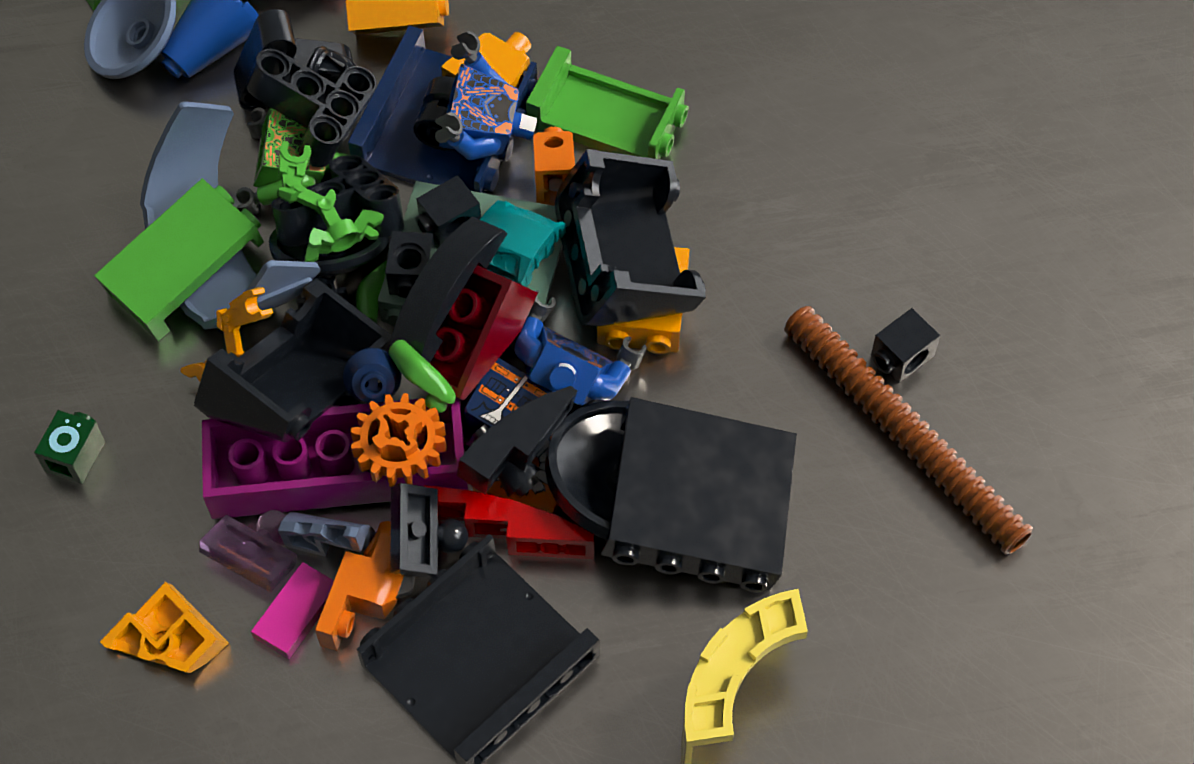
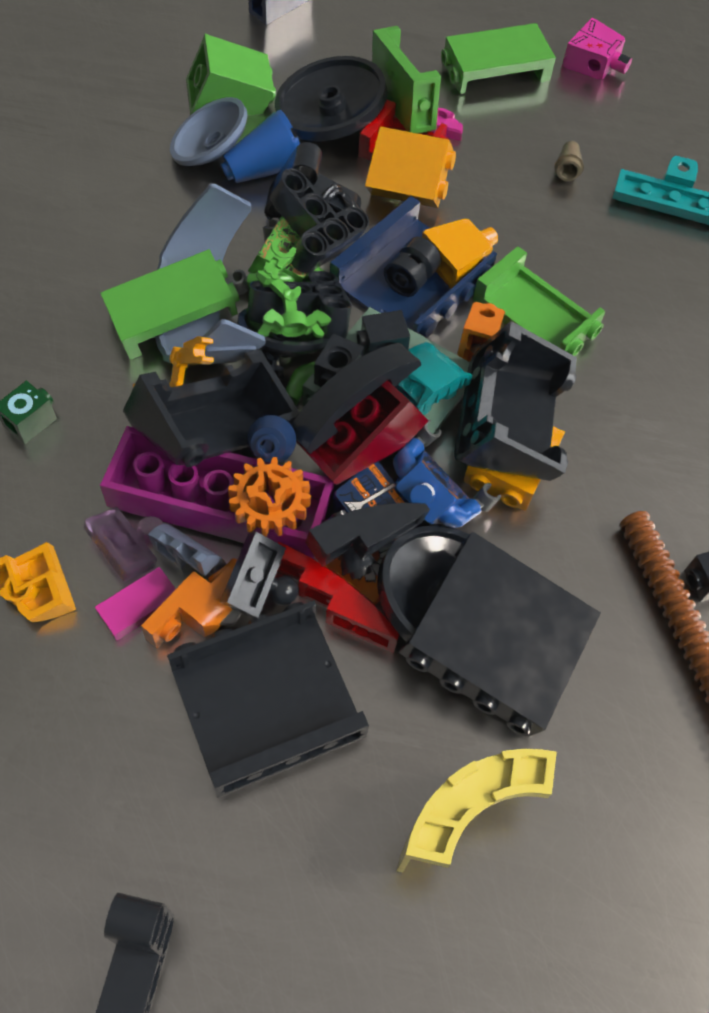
camera: 15 degrees right, 0 degrees up
bright green arm [389,340,456,413] -> none
torso [435,31,537,160] -> none

